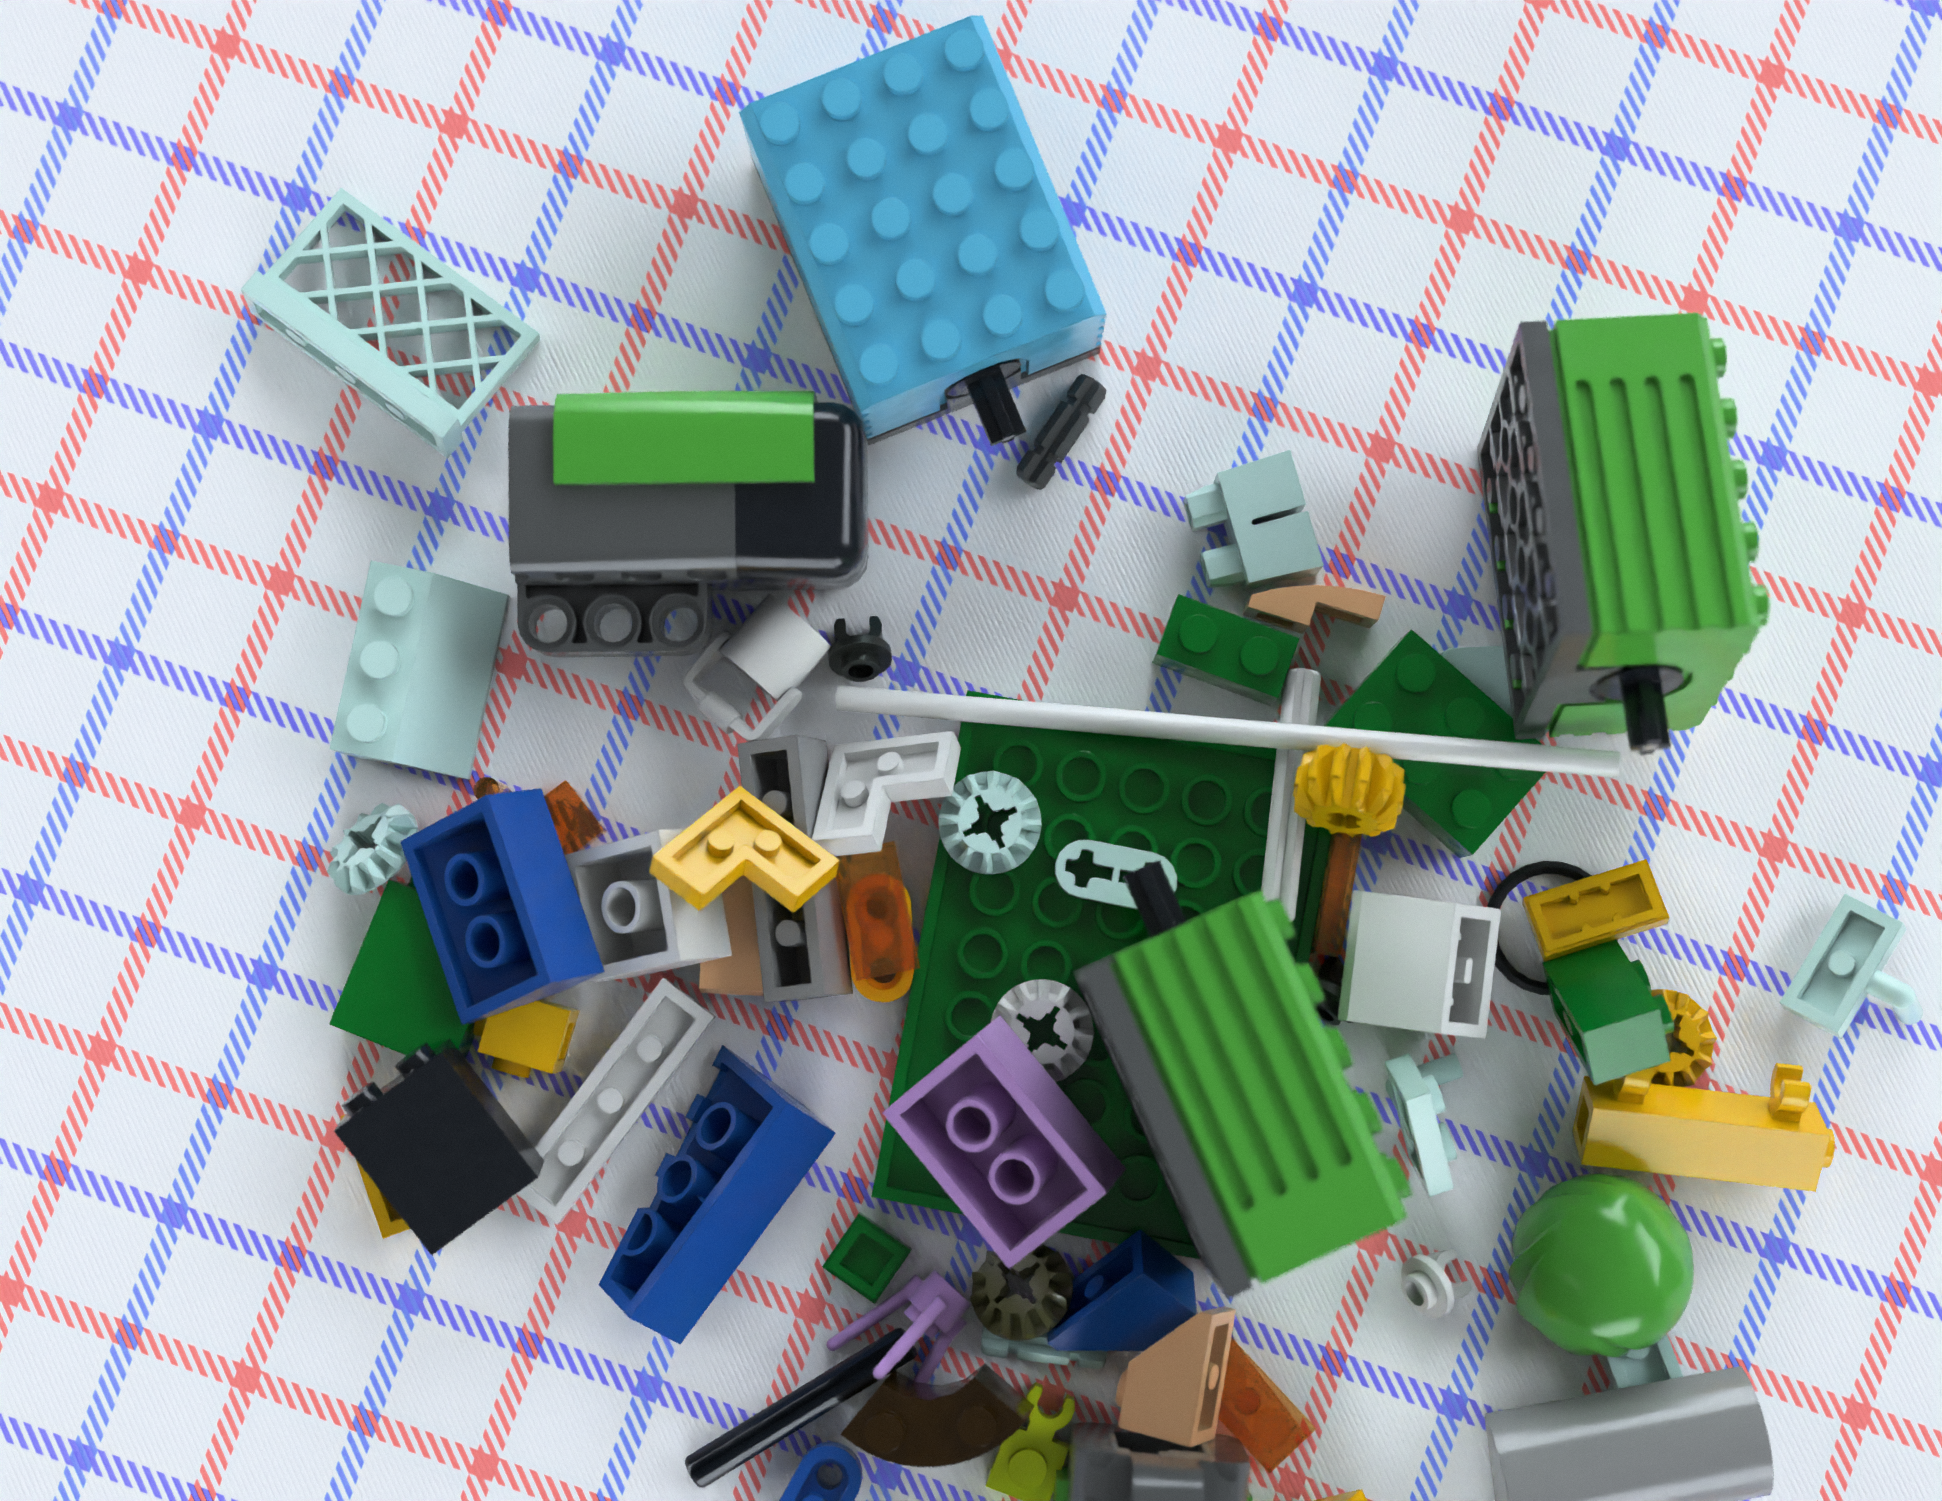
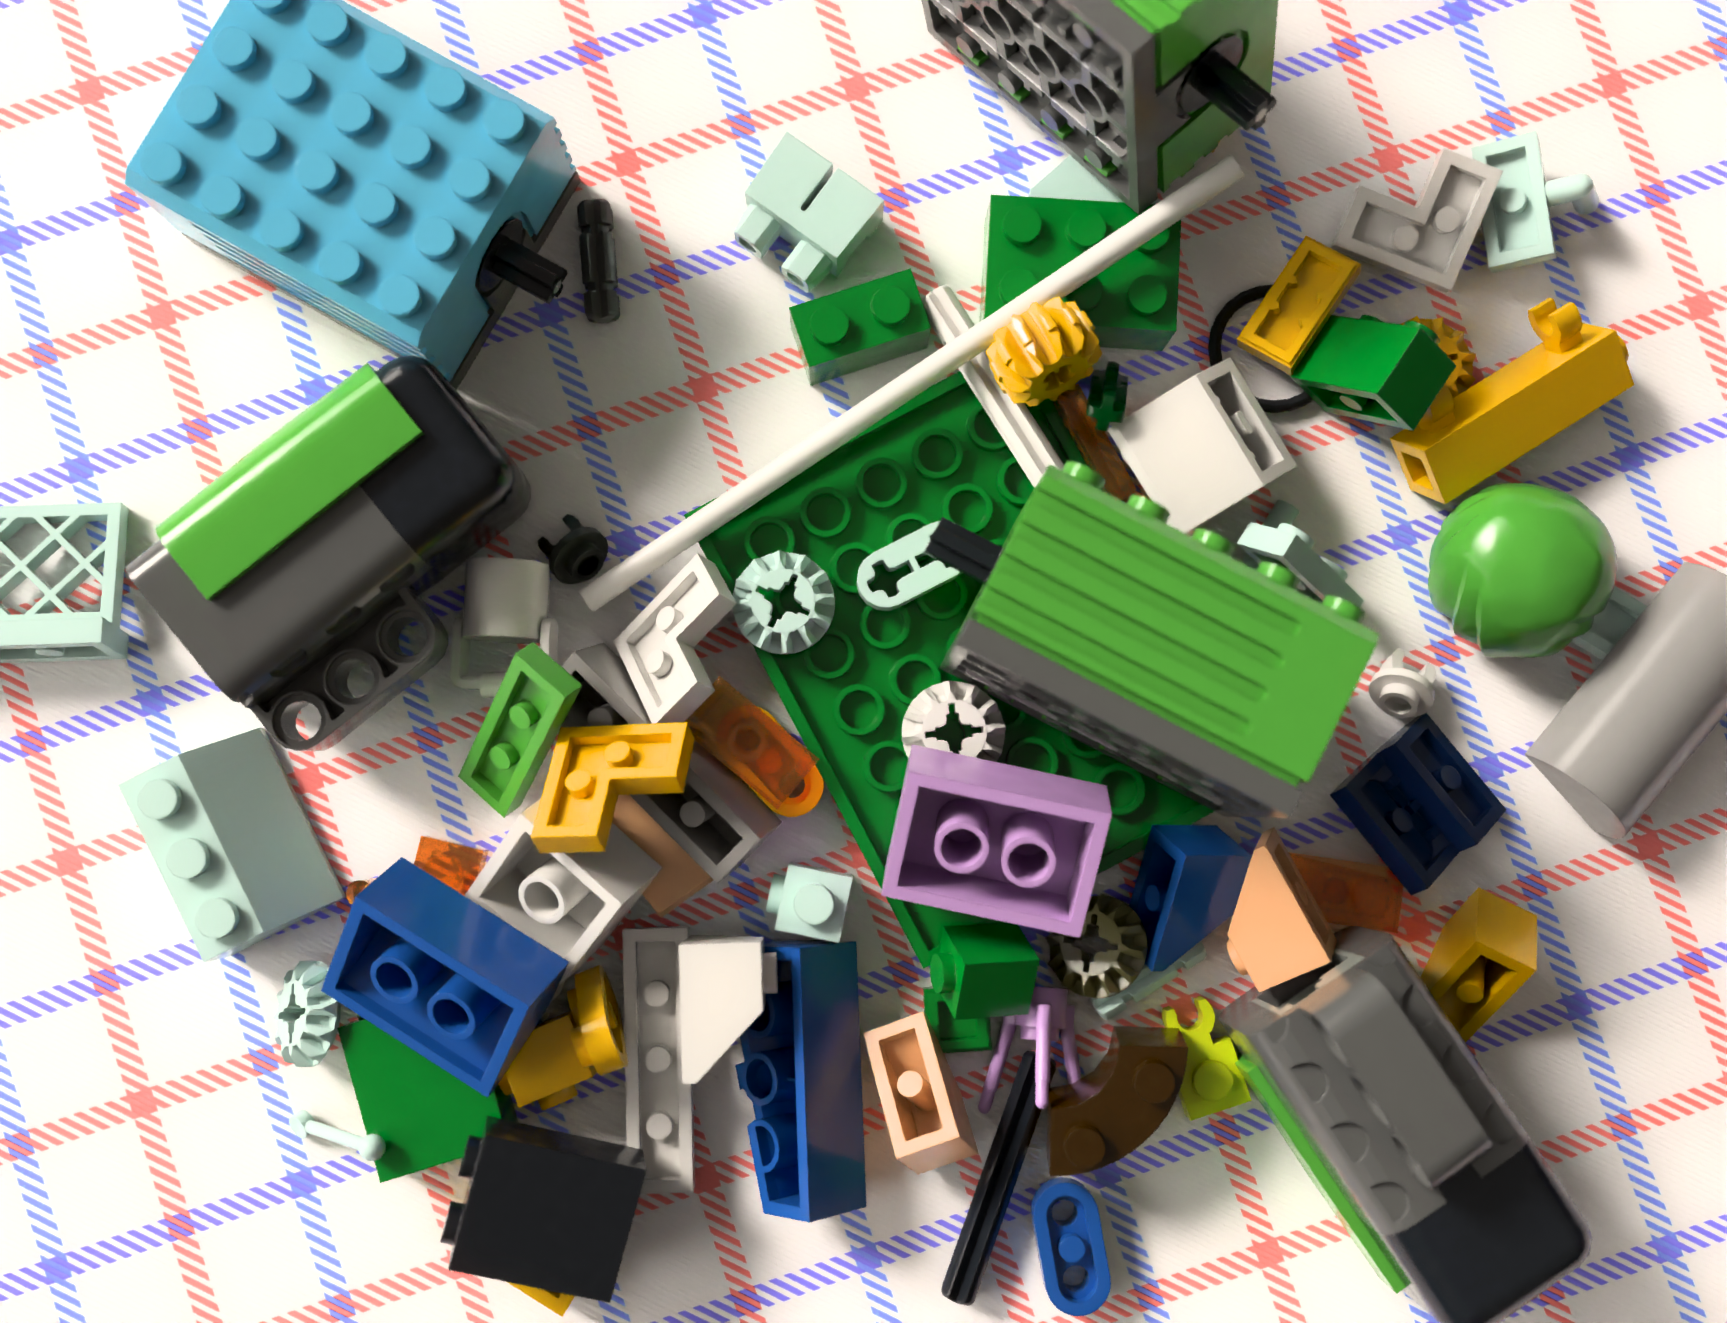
camera: 50 degrees left, 0 degrees up
light nougat slope [1242,585,1386,634] -> none
none -> light aqua hinge [289,1109,386,1161]
none -> bright green plate [458,642,582,818]
none -> yellow plate [567,965,628,1076]
none -> white slope [679,935,778,1084]
none -> light aqua brick [766,862,853,943]
none -> light nougat slope [863,1011,979,1175]
none -> green brick [930,923,1040,1020]
none -> dark green axle [1086,361,1128,432]
none -> white plate [1330,148,1503,293]
none -> dark blue slope [1330,713,1506,896]

